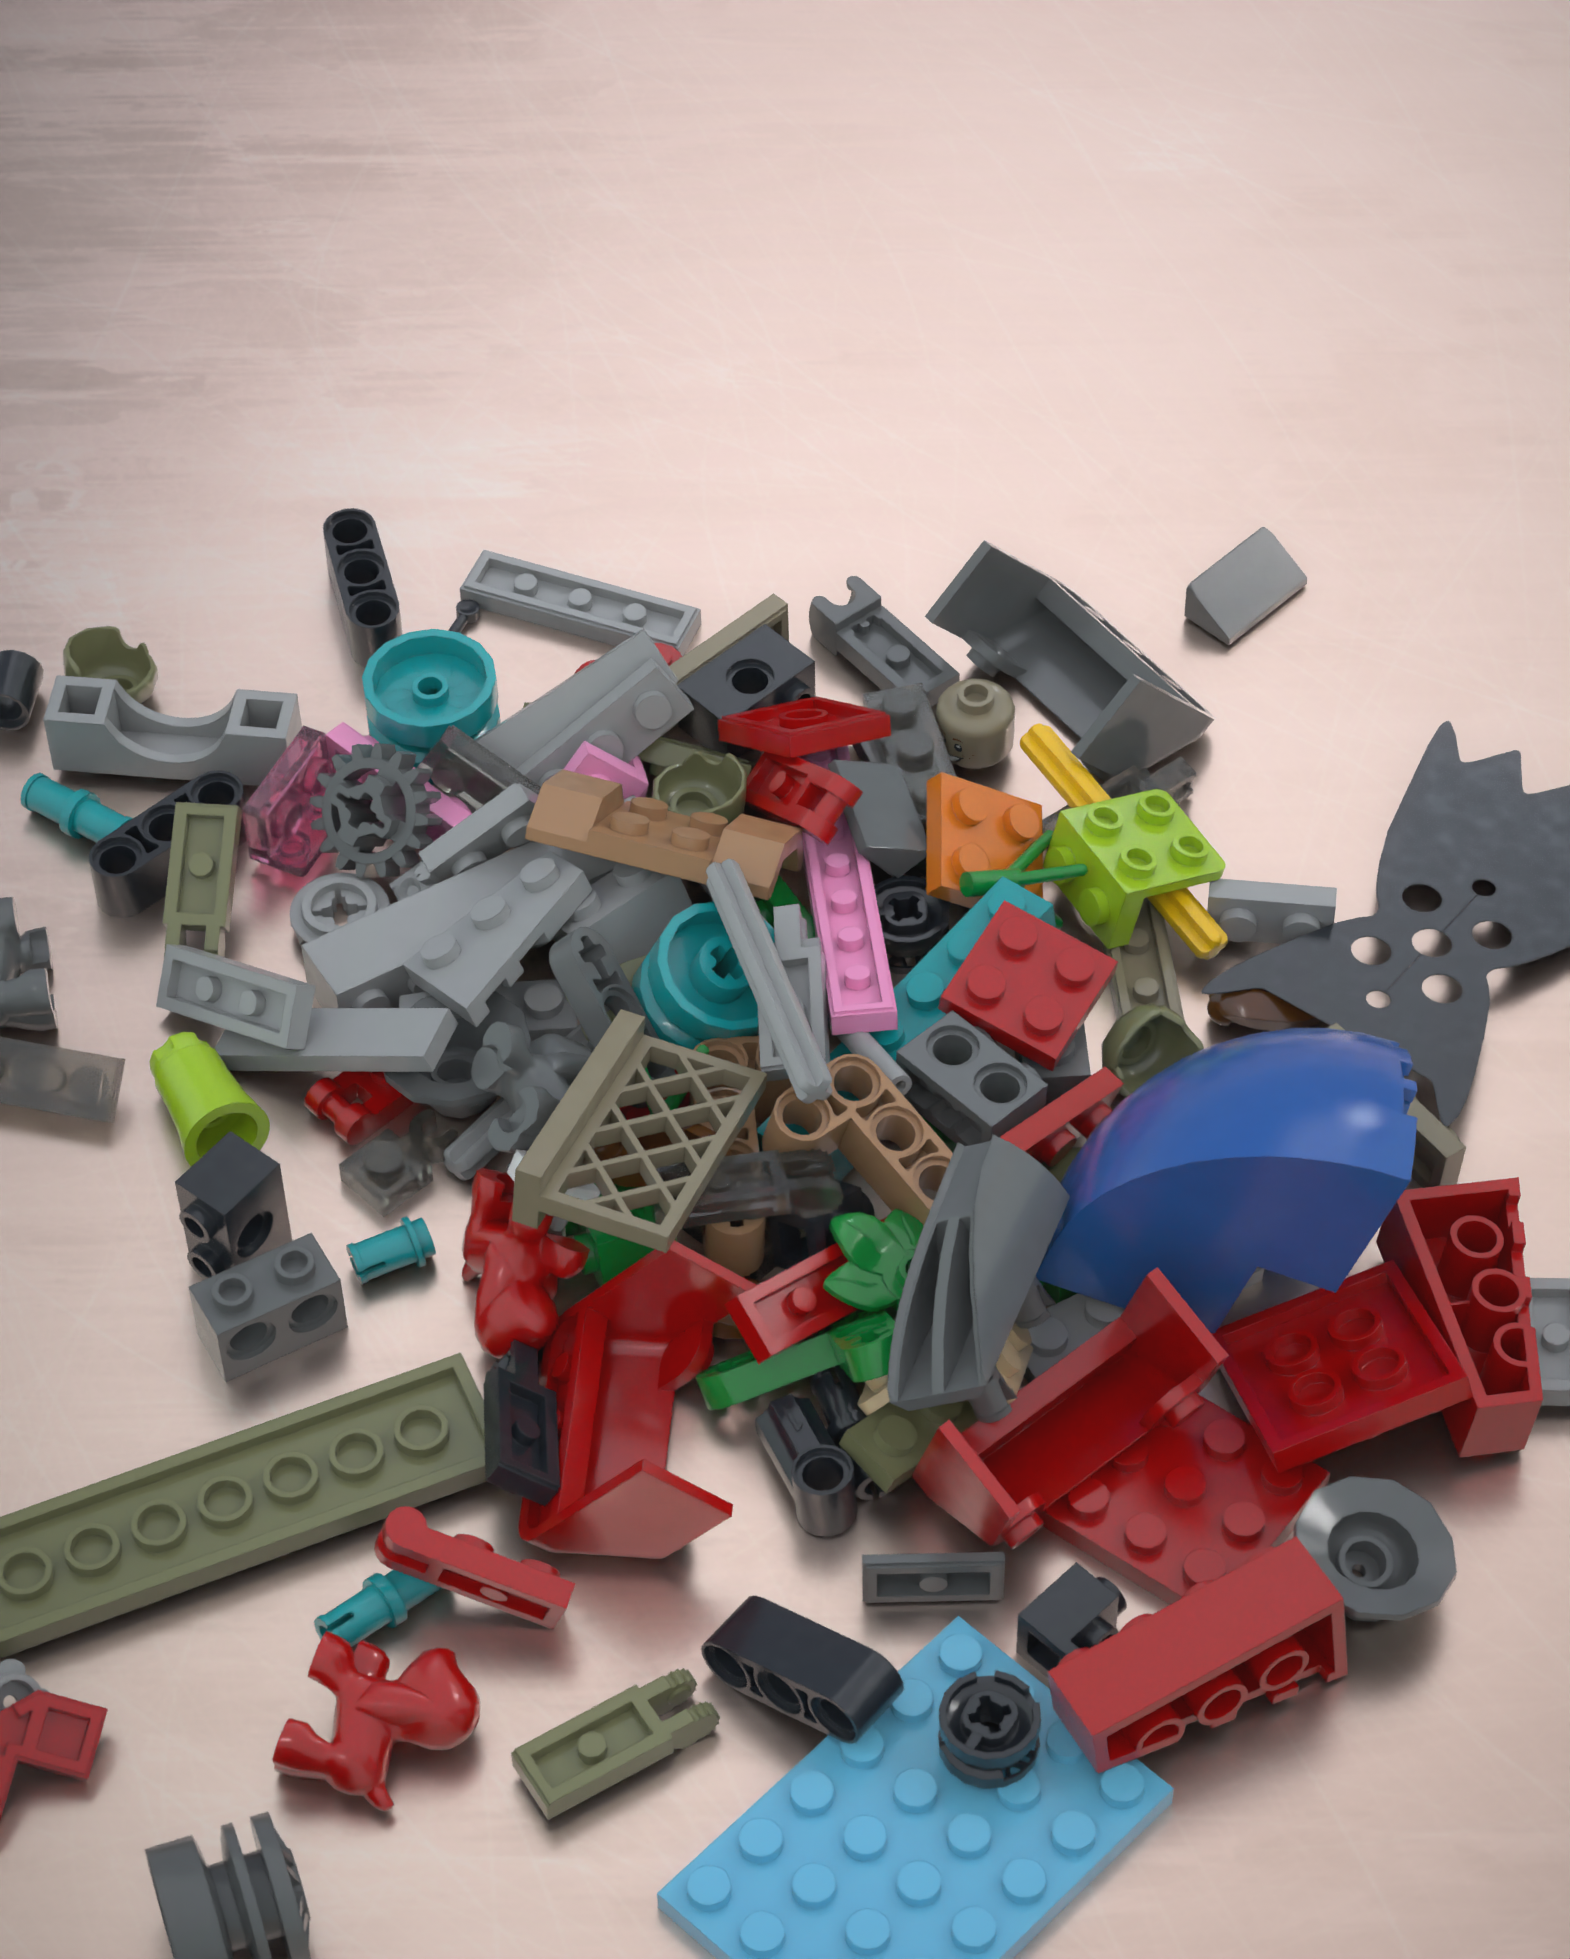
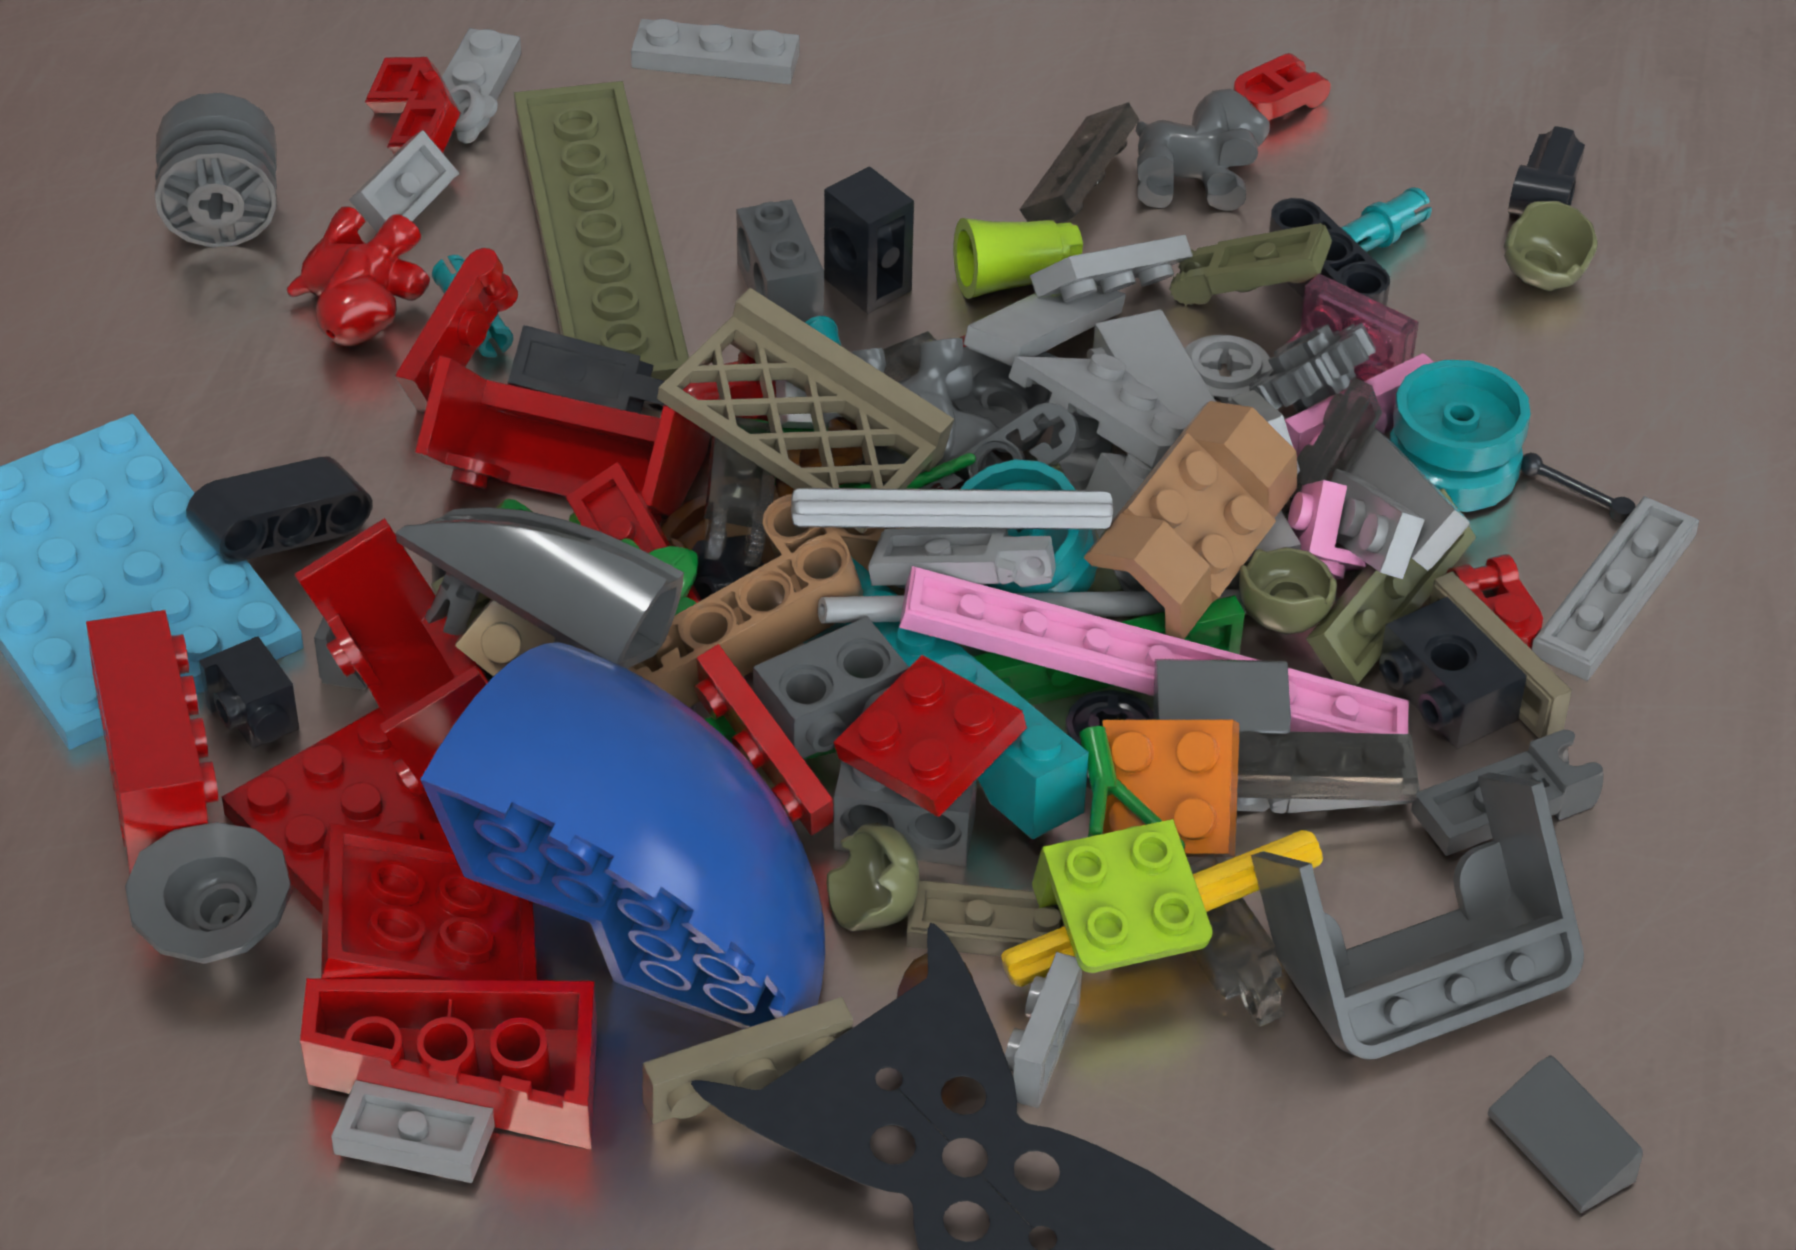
camera: 100 degrees right, 5 degrees down
light grey arch [43,675,304,788] -> none
black beam [323,508,403,667] -> none
olive hinge [511,1668,721,1820] -> none
red tile [718,696,891,758] -> none
red plate [745,752,863,846] -> none
dark tan head [935,678,1015,769] -> none
black wheel [938,1670,1041,1789] -> none
none -> light grey plate [349,130,459,232]

